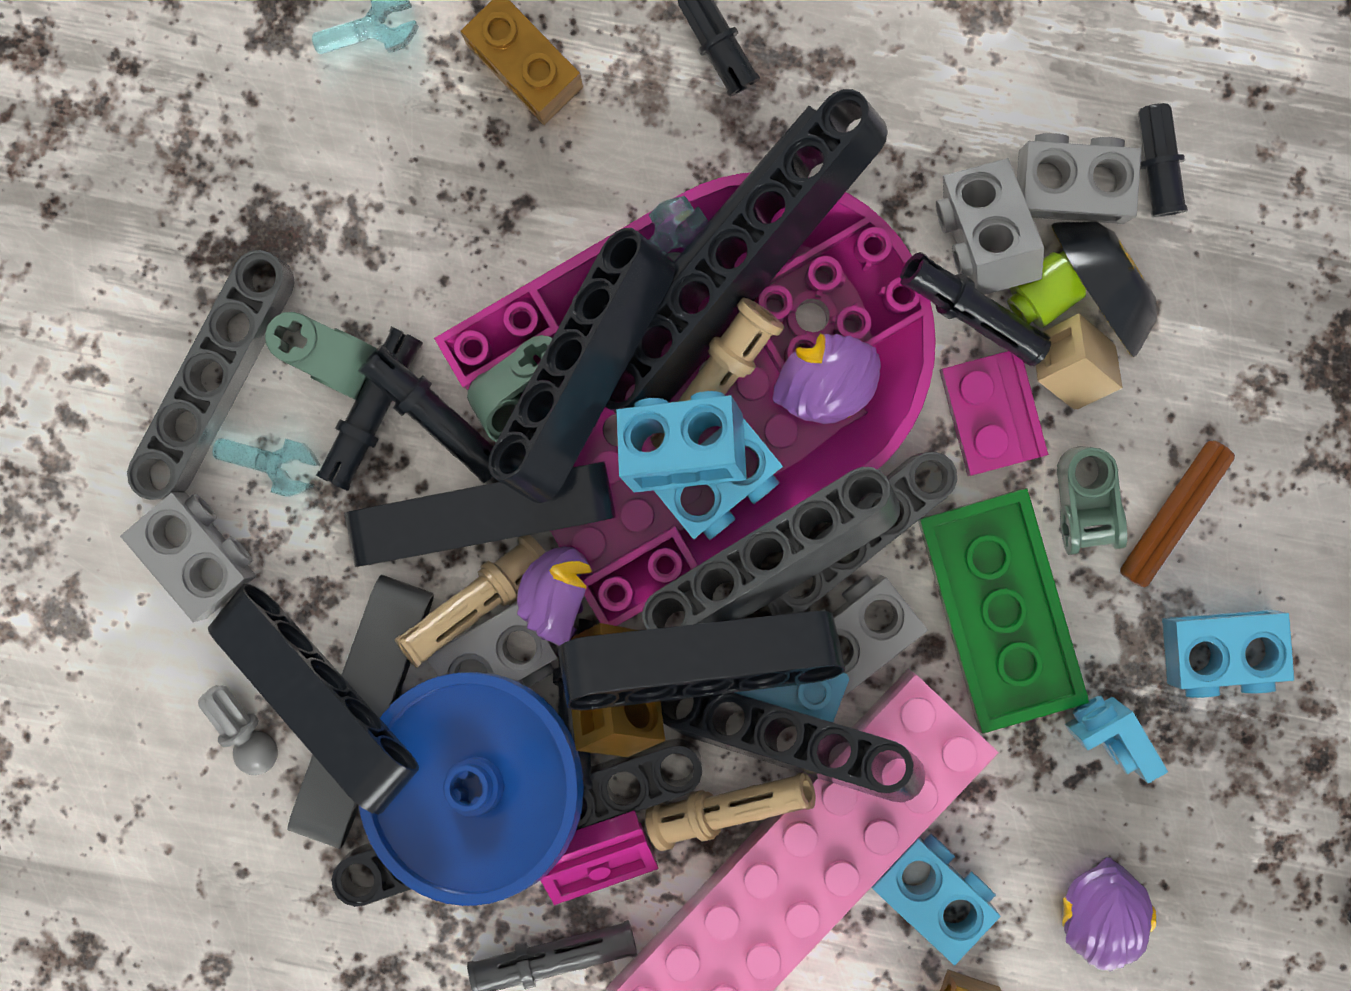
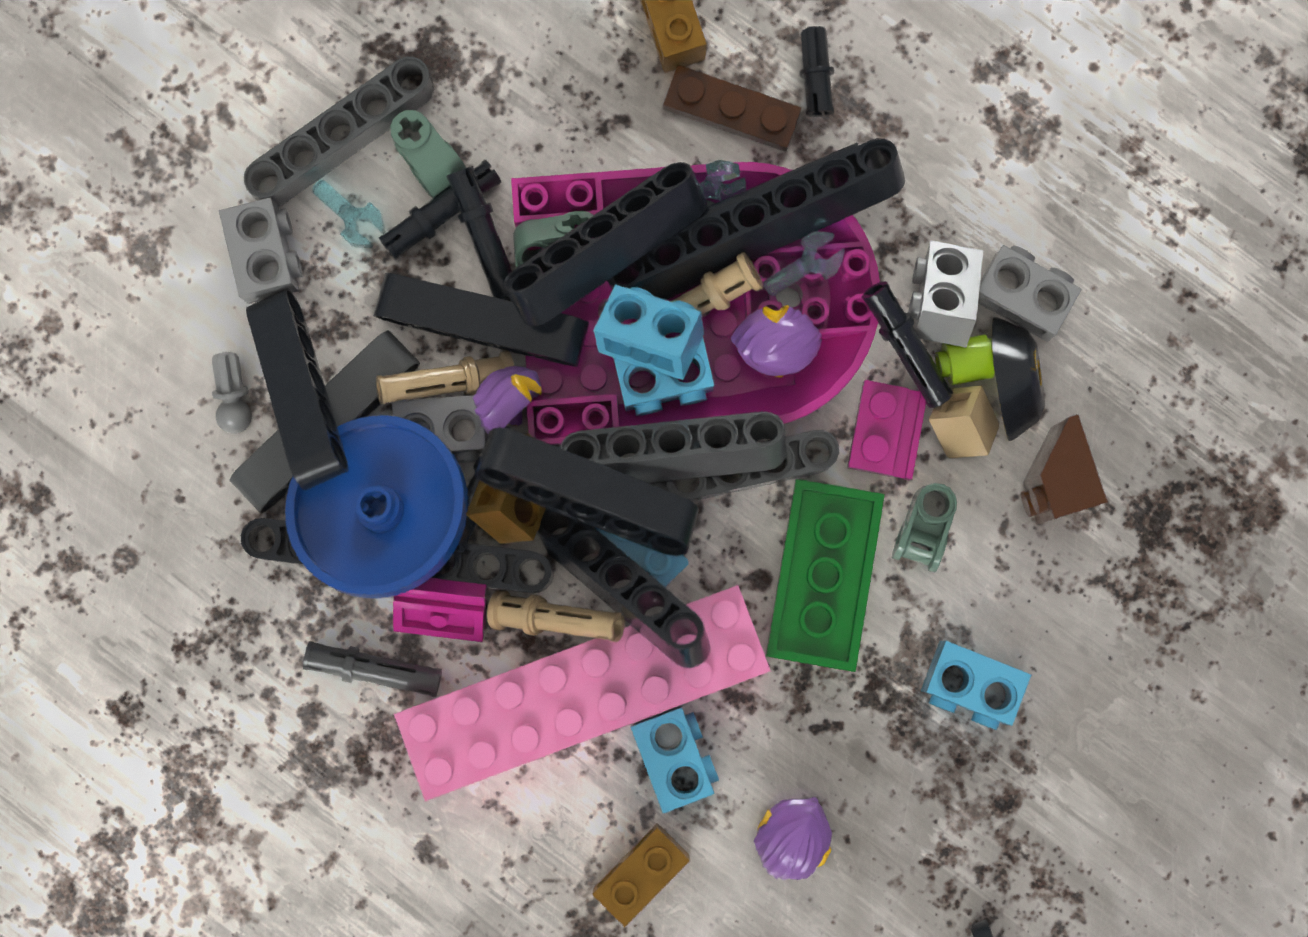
camera: 30 degrees right, 5 degrees down
light grey brick [820,574,928,697] -> none
medium azure bracket [1065,696,1168,783] -> none
dark orange axle [1120,440,1235,588] -> none
black axle [1138,103,1188,217] -> none
none -> reddish brown plate [663,65,802,152]
none -> clear light blue bar [764,232,845,296]
none -> reddish brown slope [1021,414,1108,524]

